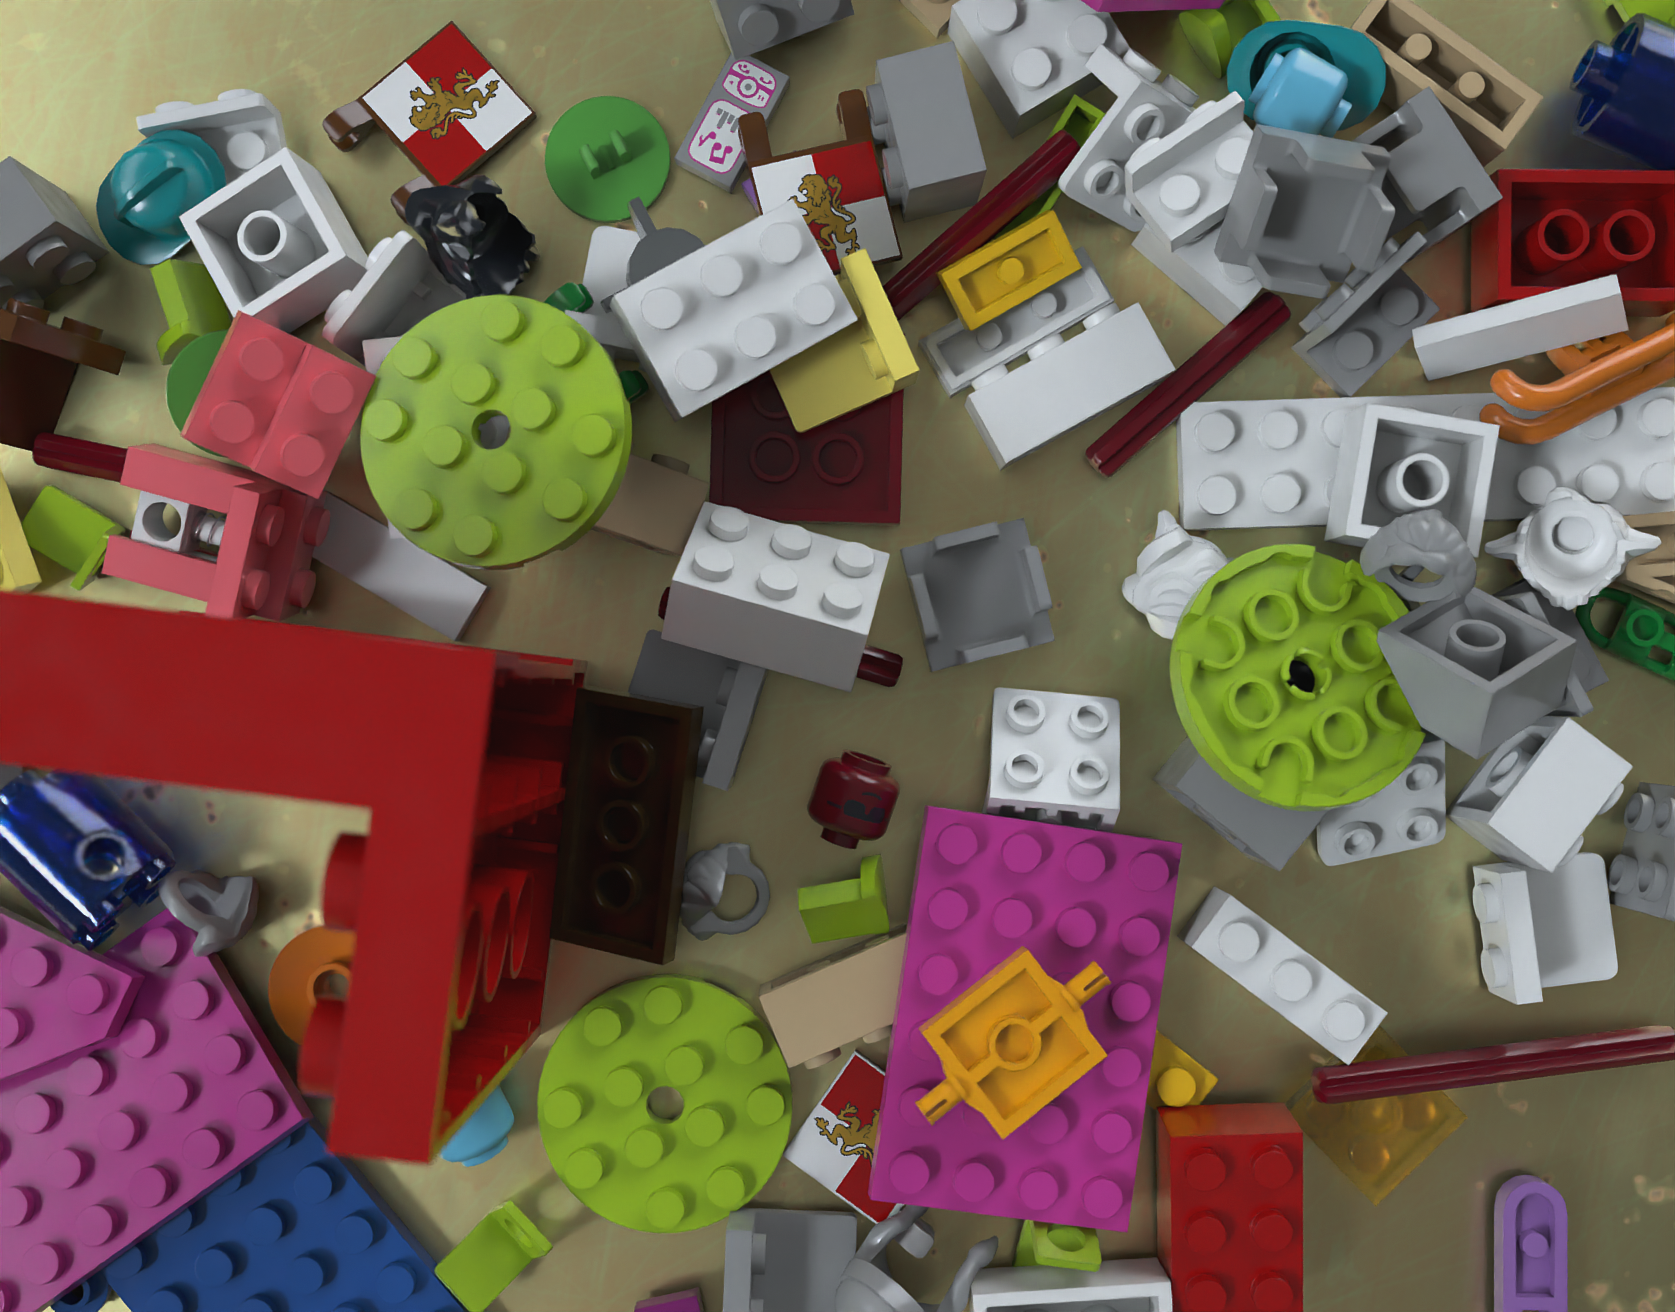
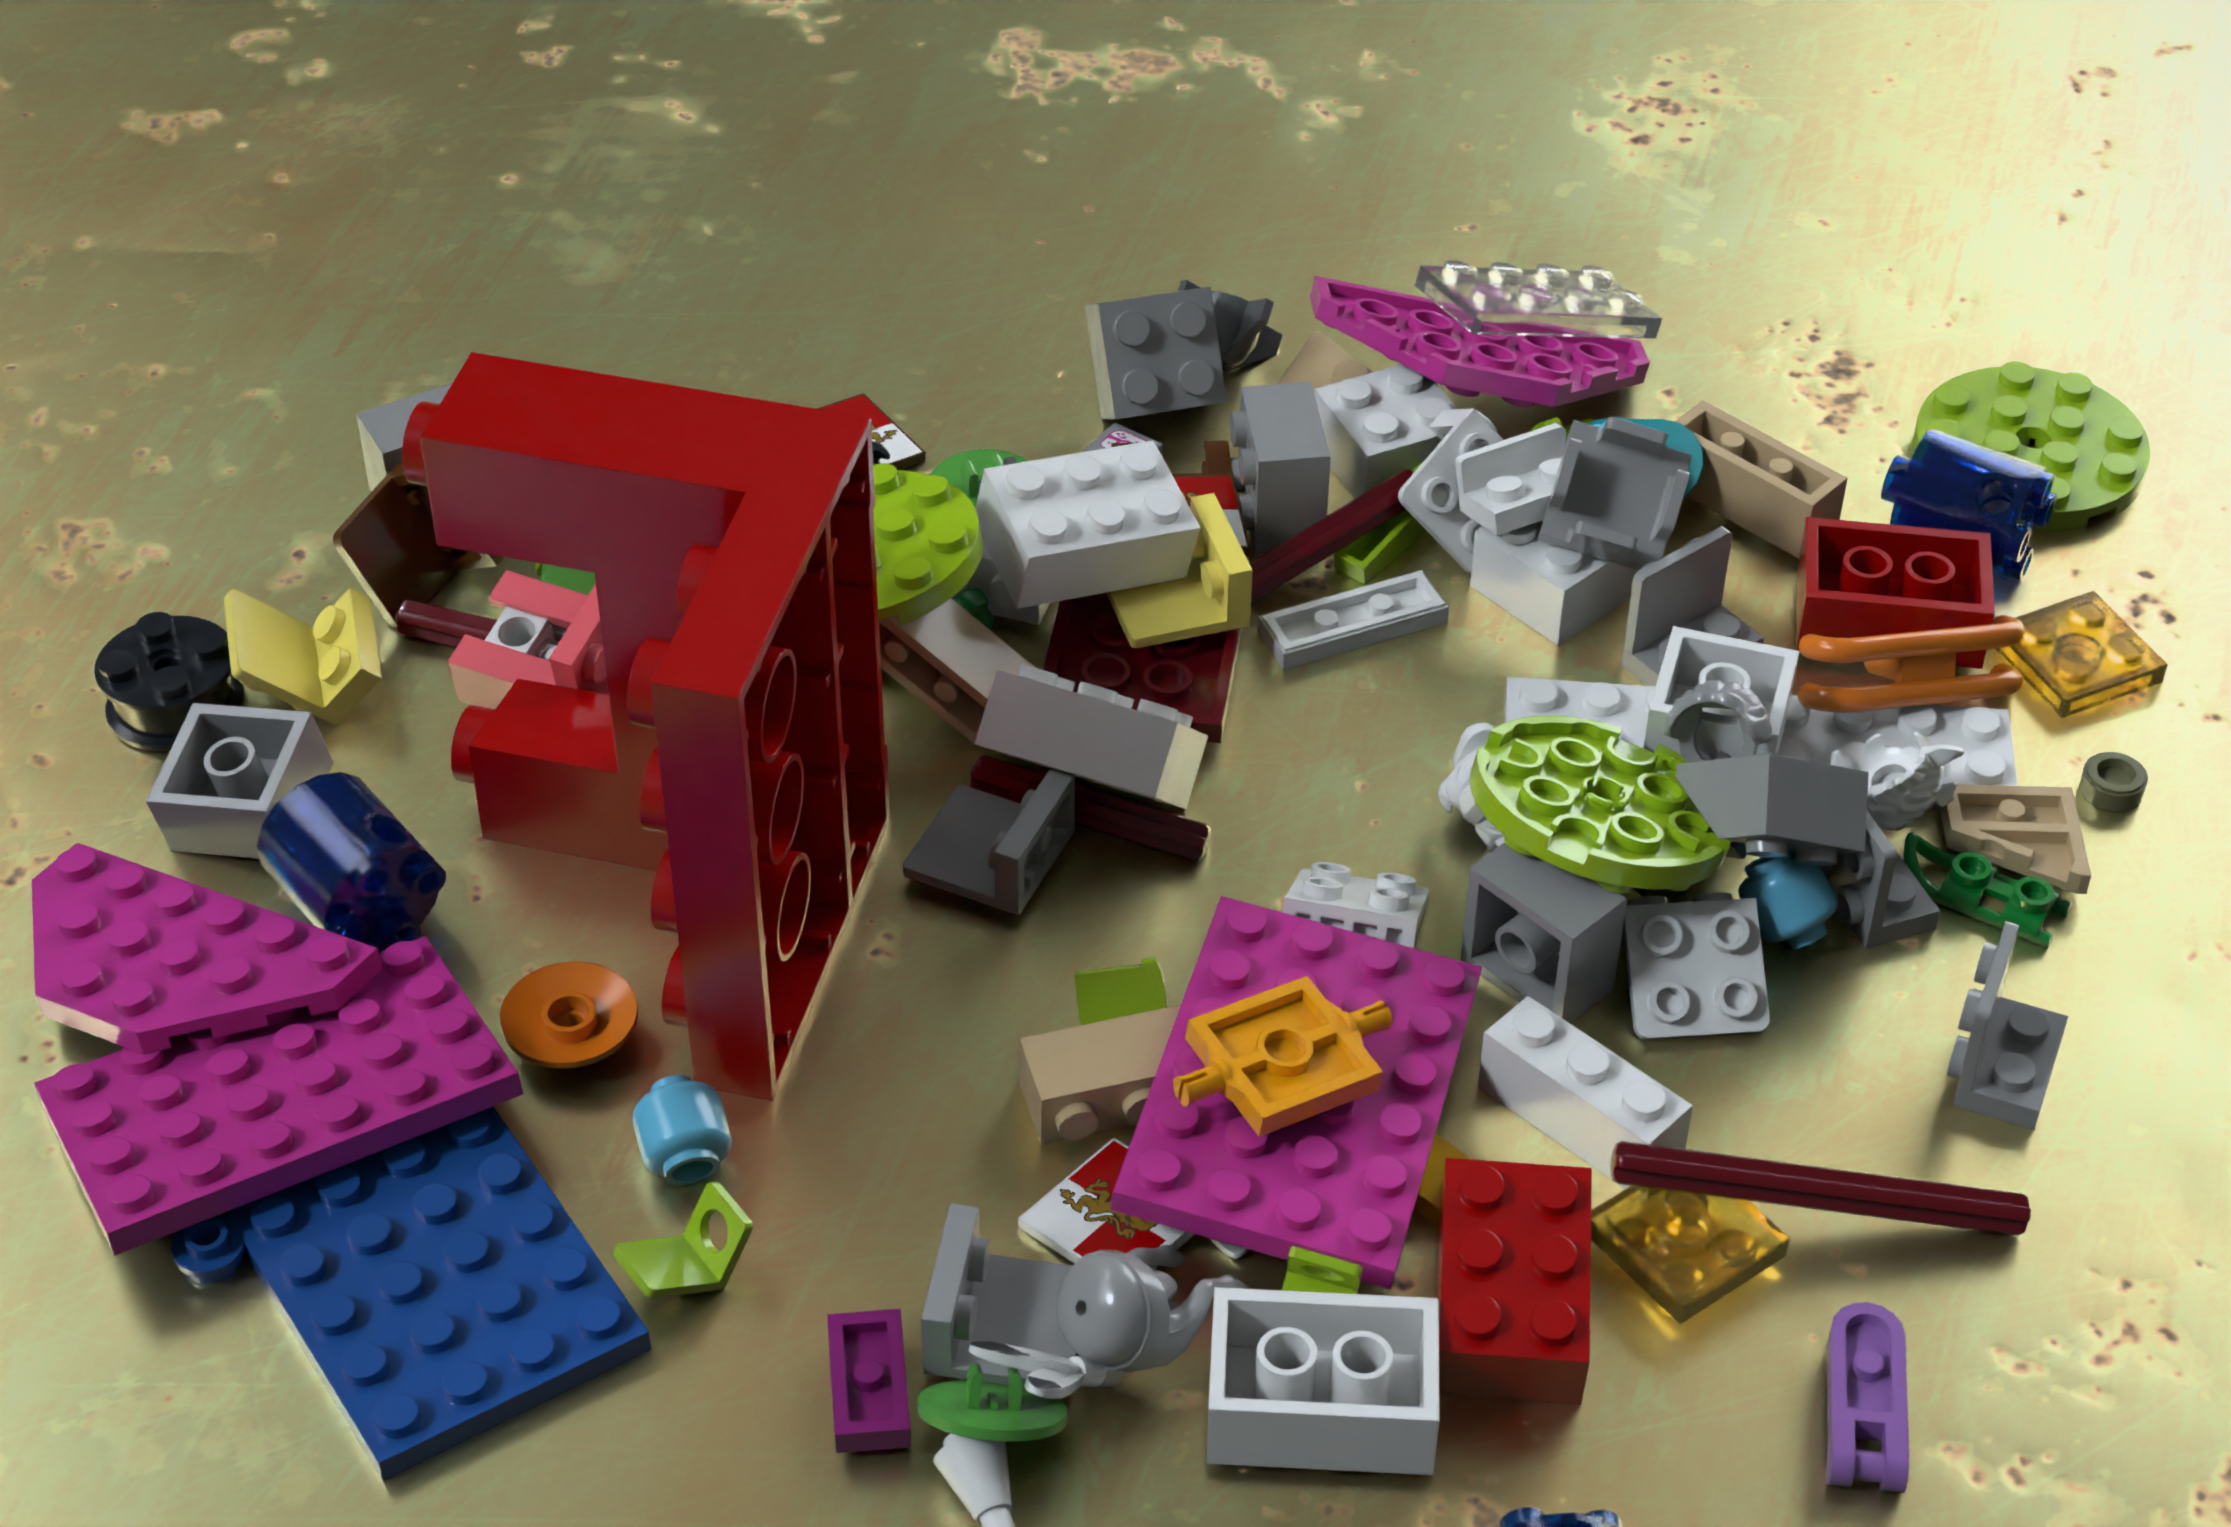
camera: 10 degrees right, 45 degrees down
lime bracket [21,485,126,591] -> none
light grey piece [159,870,259,957] -> none
lime plate [537,974,793,1233] -> none
dark brown plate [549,685,704,966] -> none
light grey piece [680,842,770,941] -> none
dark red head [807,749,900,849] -> none
light grey panel [900,518,1055,672] -> none
yellow plate [936,210,1082,331] -> none
white brick [964,302,1176,470] -> none
dark red axle [1085,291,1291,478] -> none
light grey panel [1352,86,1503,263] -> none
white tile [1412,274,1629,381] -> none
white brick [1445,716,1633,873] -> none
white bracket [1472,852,1618,1005] -> none

